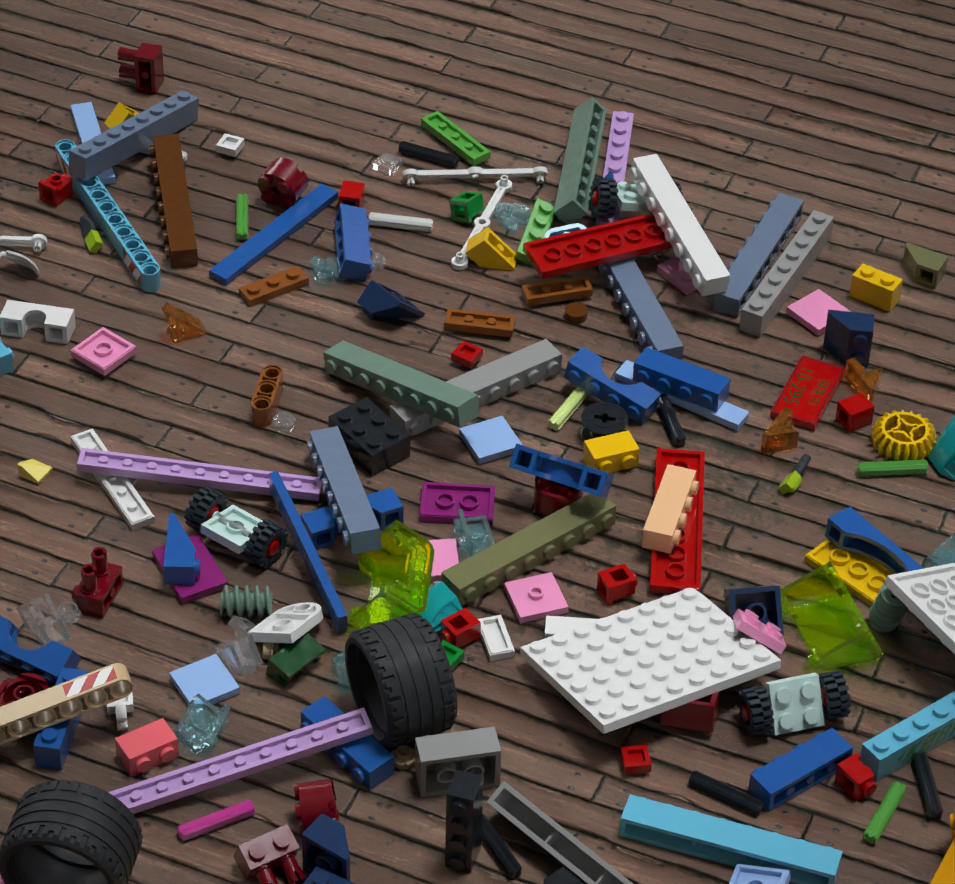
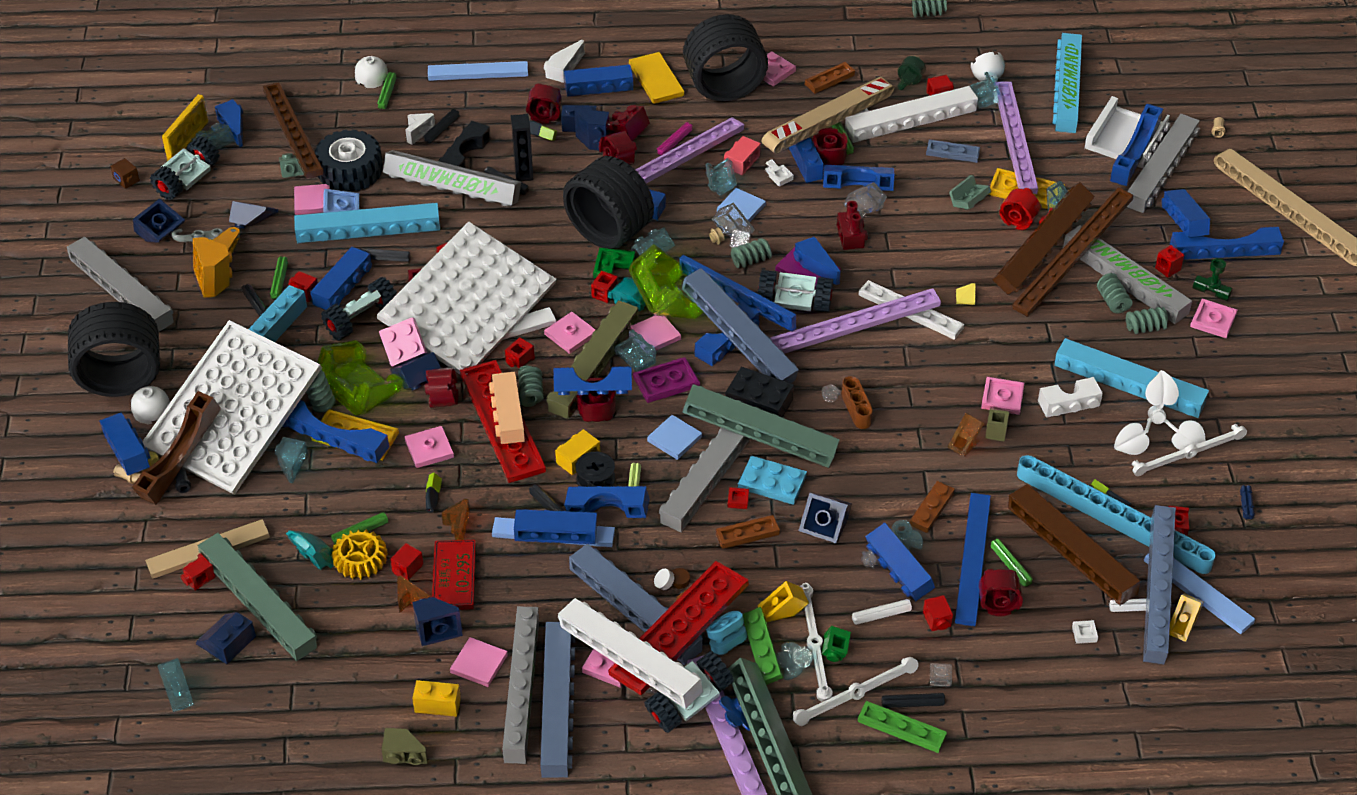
camera: 155 degrees right, 5 degrees up
dark red brick [117,42,164,94] -> none
white tile [247,602,323,643] -> none
dark green hinge [266,632,325,687] -> none
light grey brick [415,727,501,797] -> none
white tile [478,615,515,662] -> none
none -> bright pink plate [404,426,454,468]
none -> dark red brick [425,368,459,408]
none -> sand green piece [518,366,543,407]
none -> white tile [654,569,674,590]
none -> medium azure plate [738,456,807,505]
none -> olive slope [985,408,1009,441]

